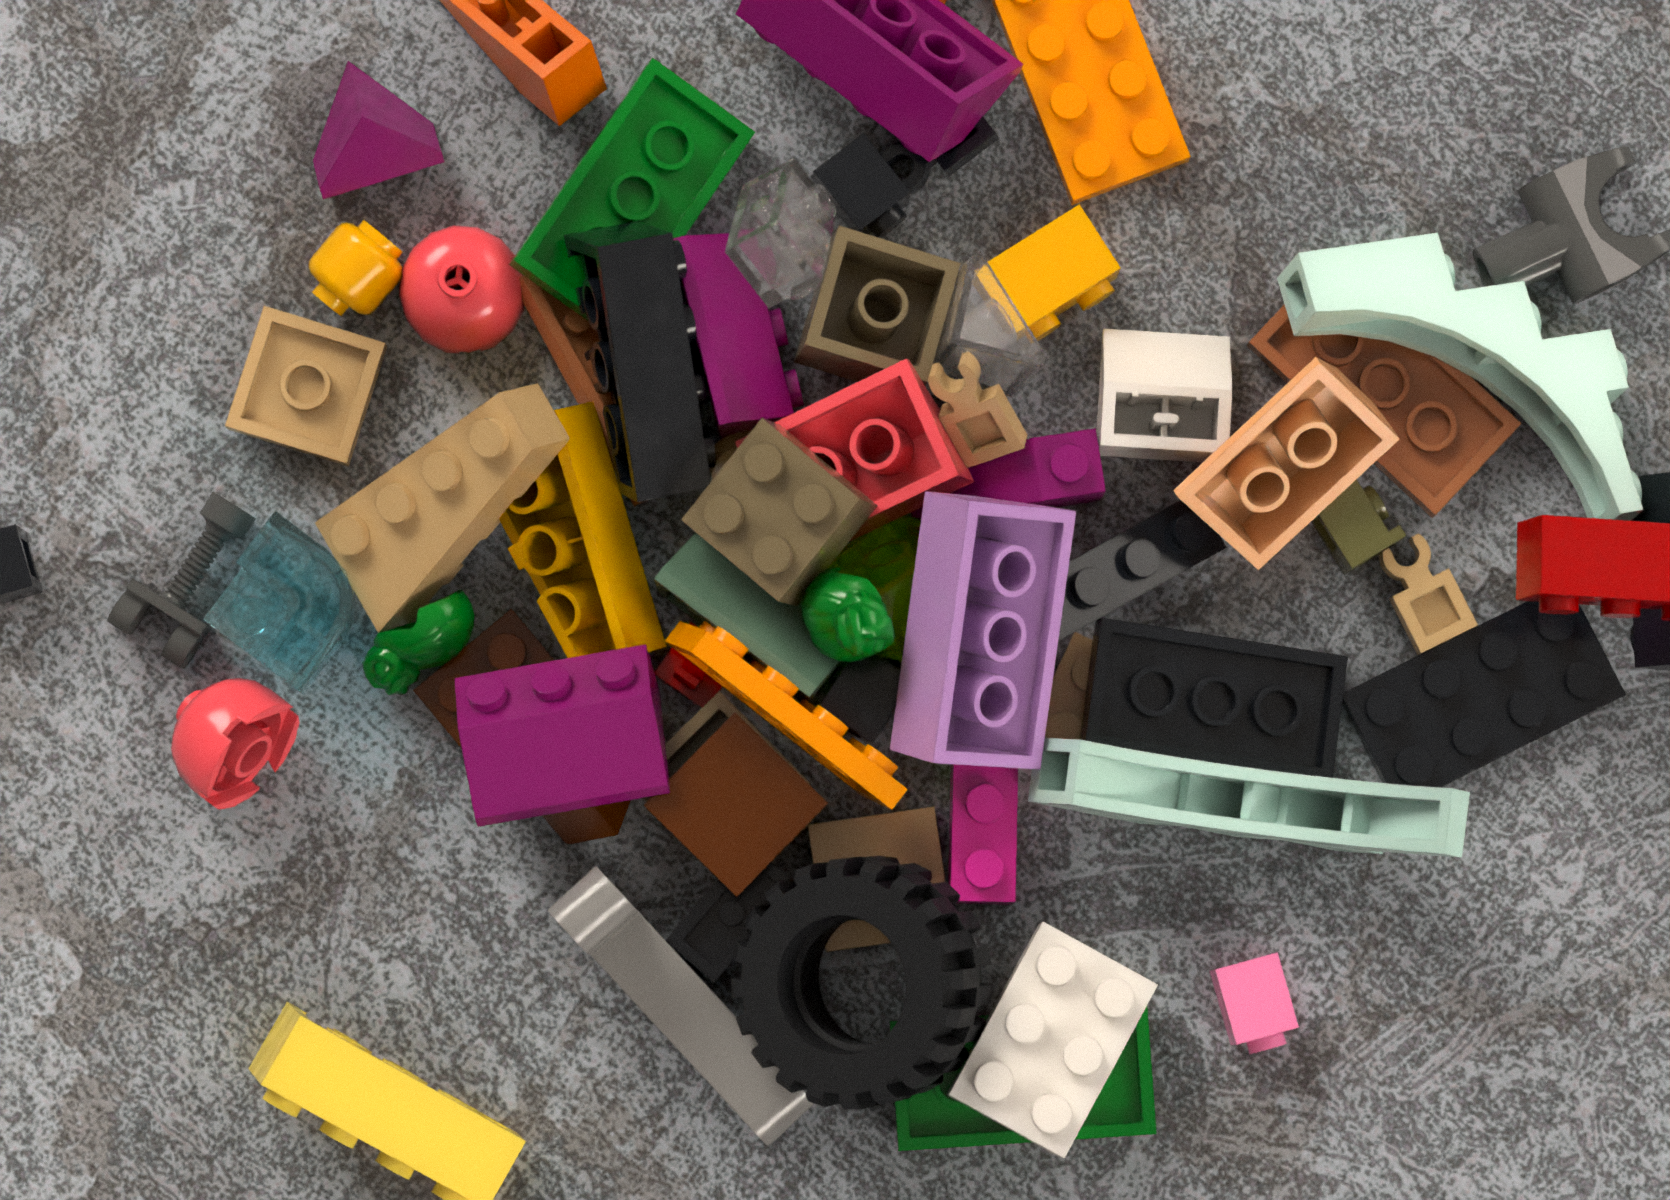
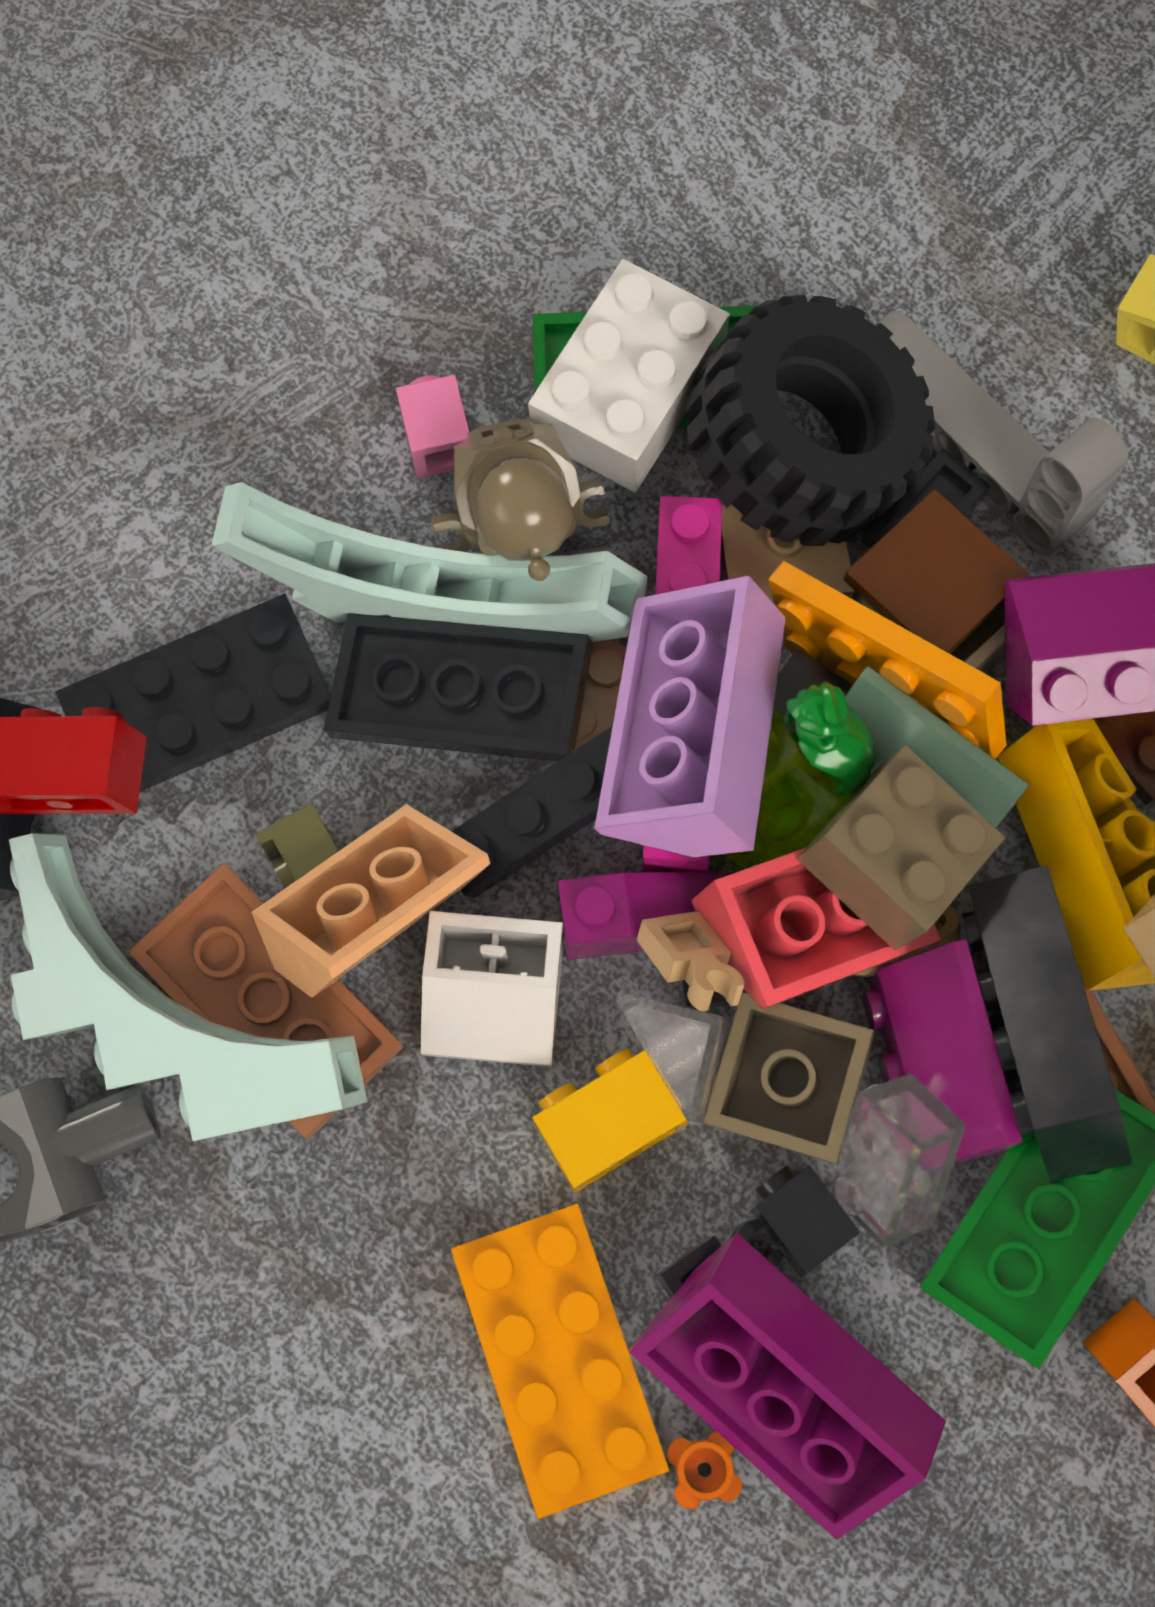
camera: 170 degrees left, 10 degrees down
tan plate [1379,533,1478,655] -> none
none -> dark tan helmet [431,419,610,581]

